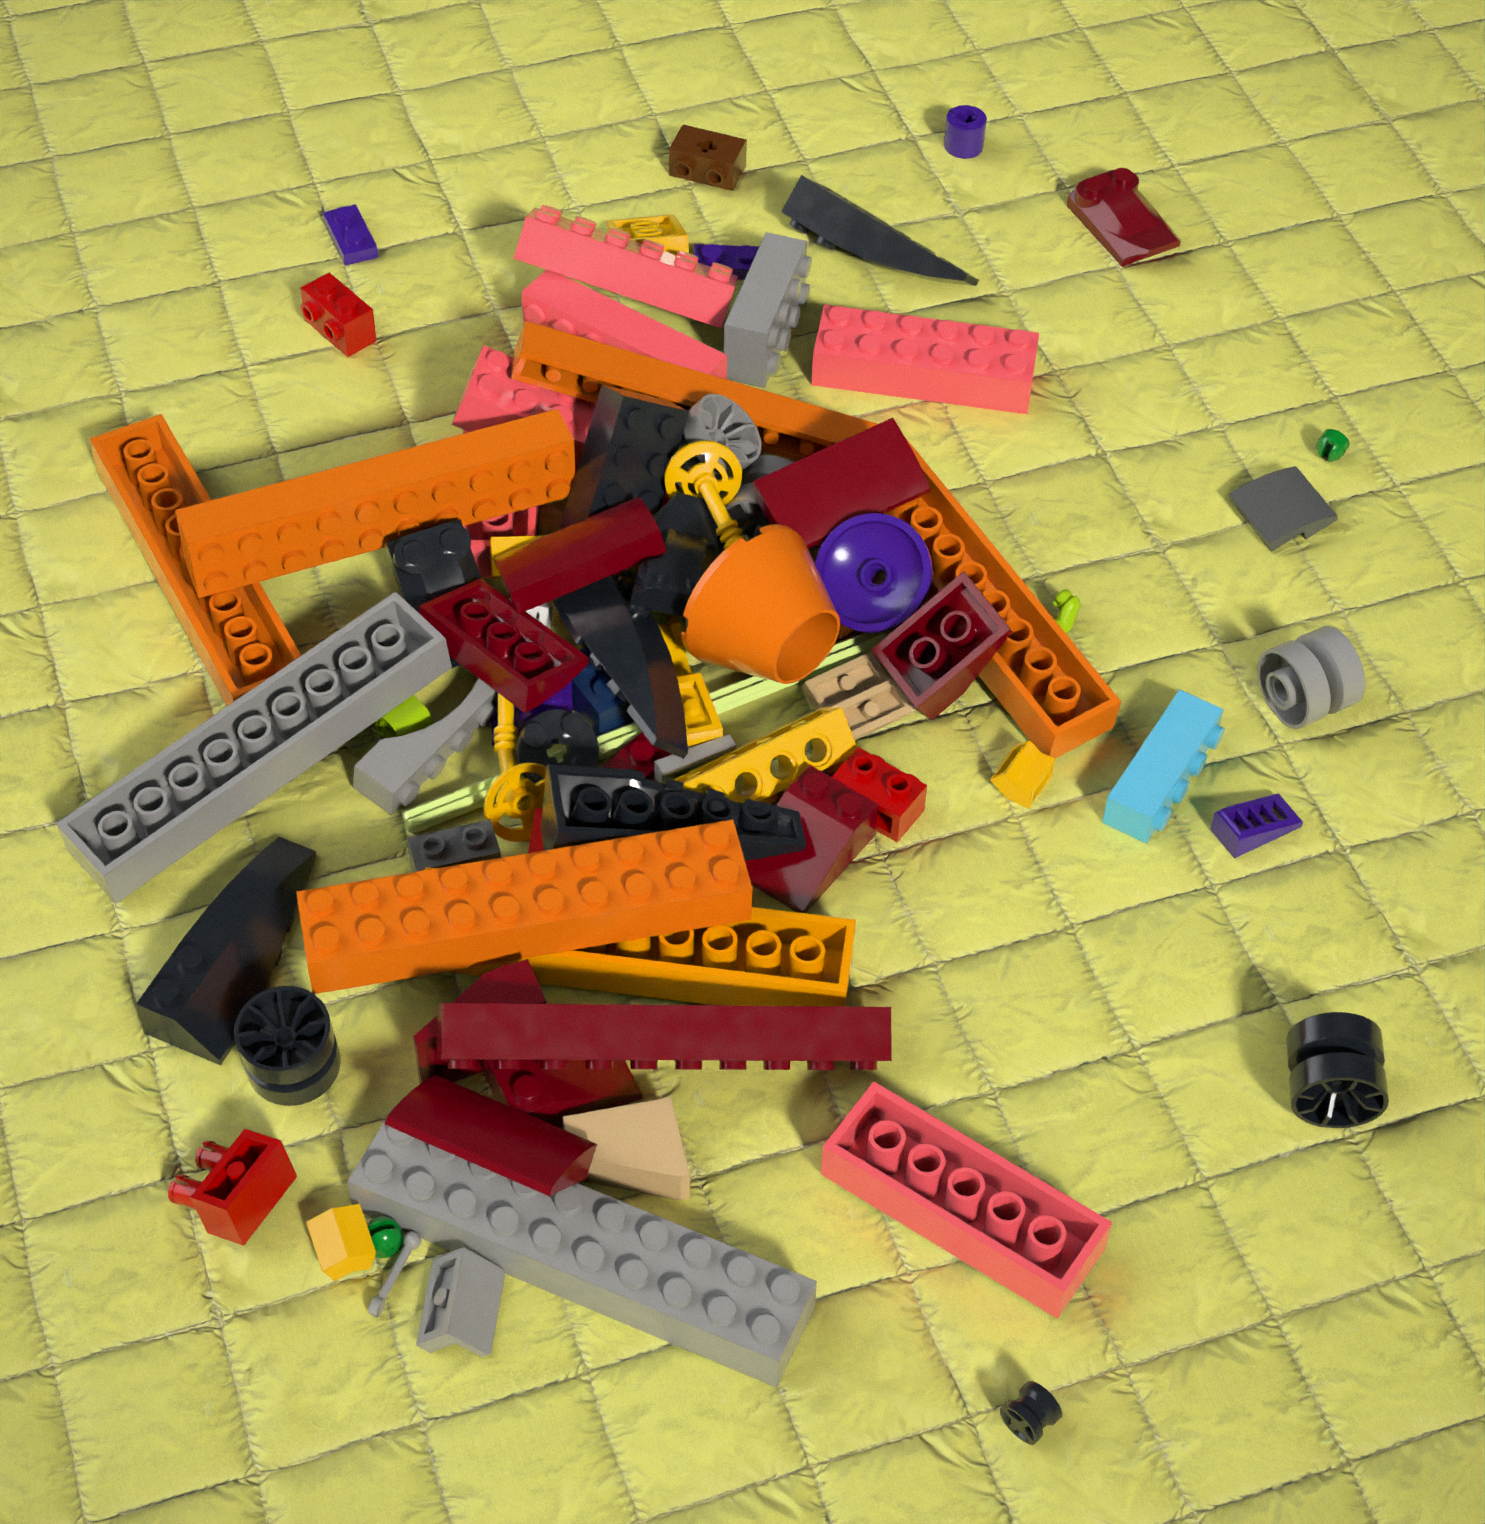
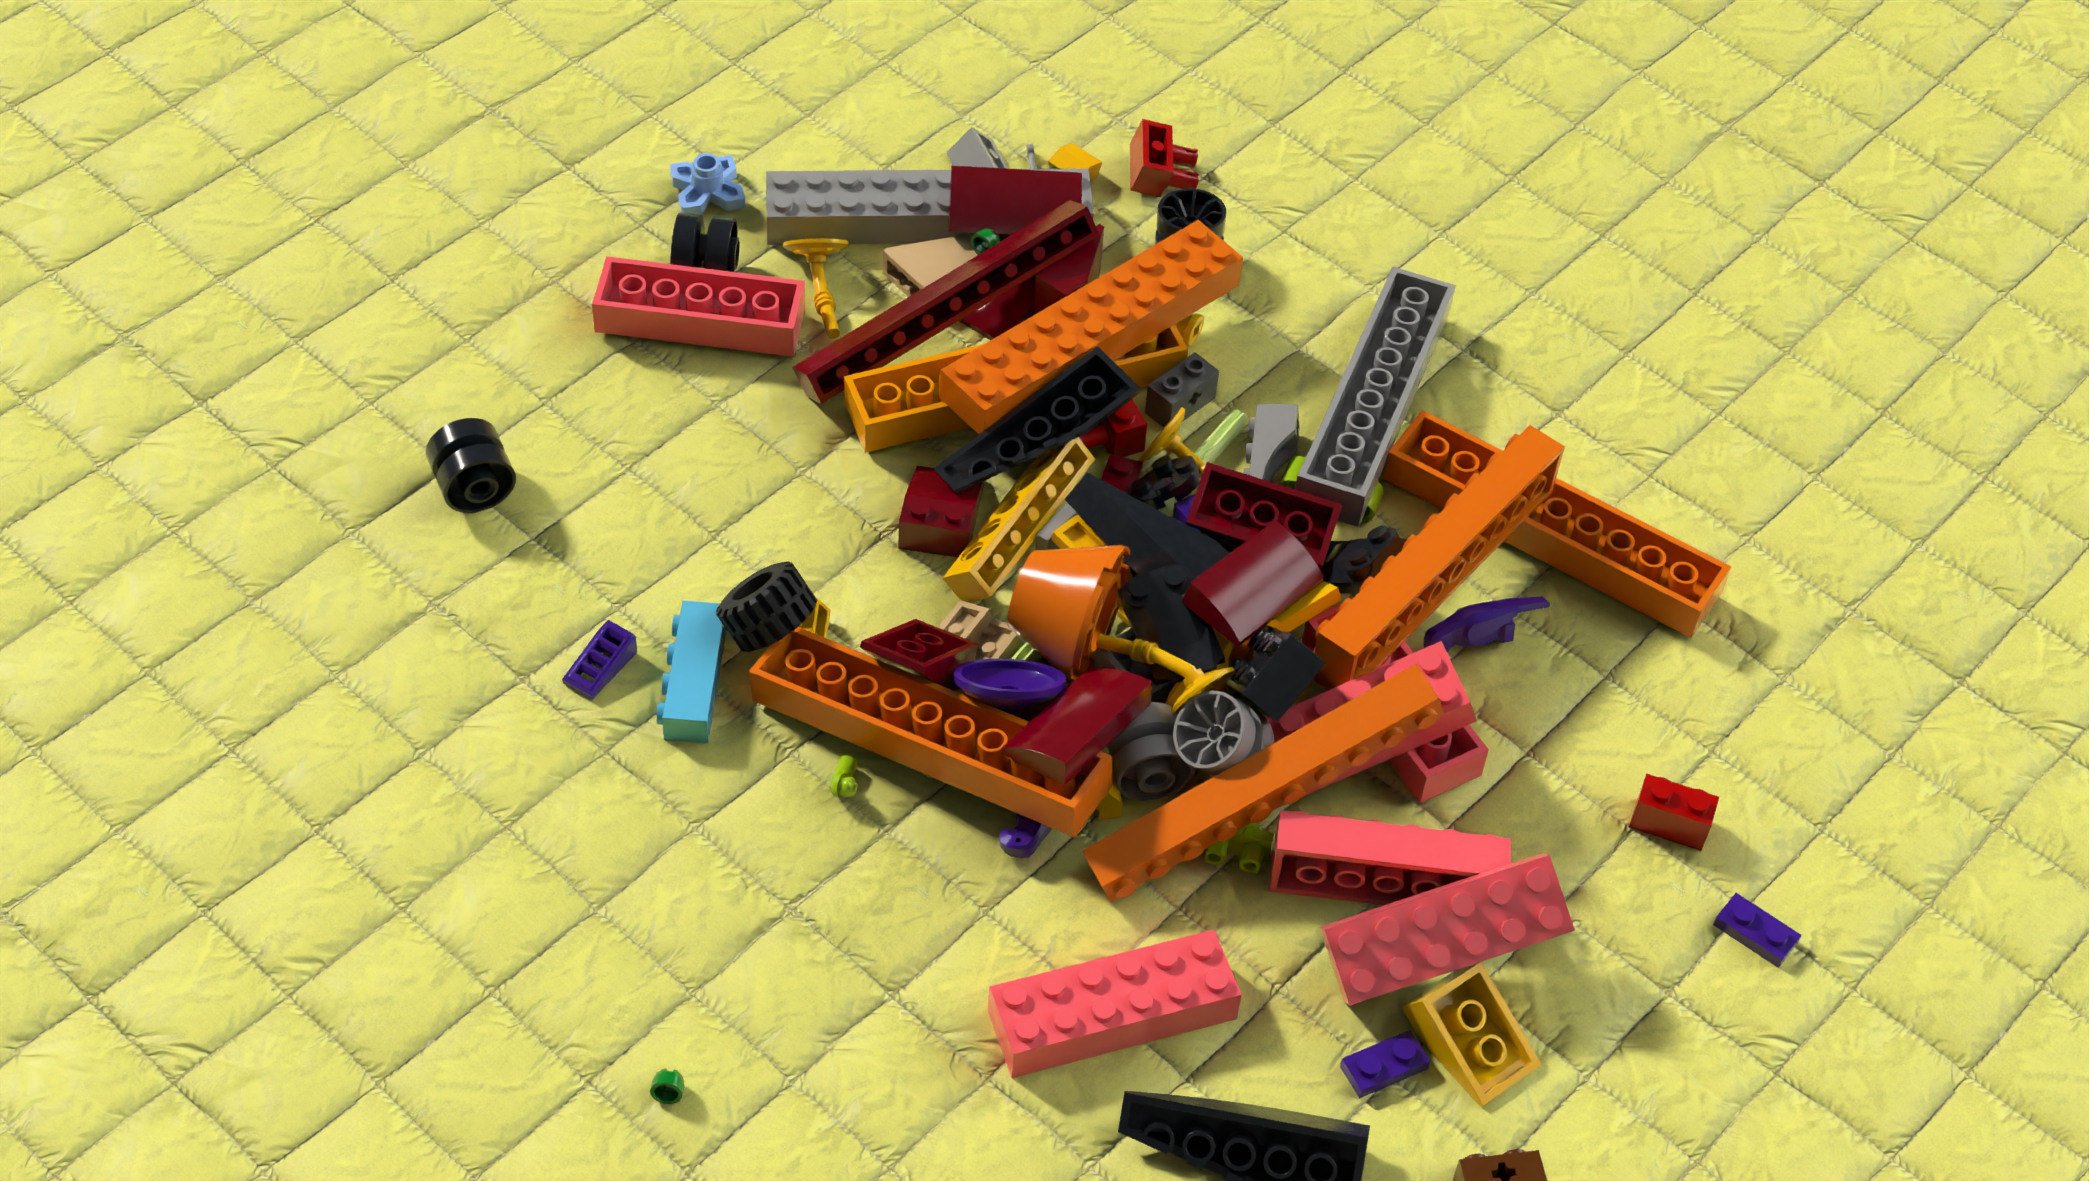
camera: 150 degrees right, 0 degrees up
black wedge [136,837,316,1065] -> none
light grey brick [724,232,812,388] -> none
red brick [832,747,927,842] -> none
black wheel [1000,1381,1062,1445] -> none
dark grey slope [1229,466,1338,552] -> none
light grey wheel [1257,626,1365,729] -> none
none -> light blue plant [670,153,745,215]
none -> black wheel [670,212,740,272]
none -> black tyre [716,561,817,652]
none -> yellow dish [783,238,849,339]
none -> green hinge [971,228,1000,255]

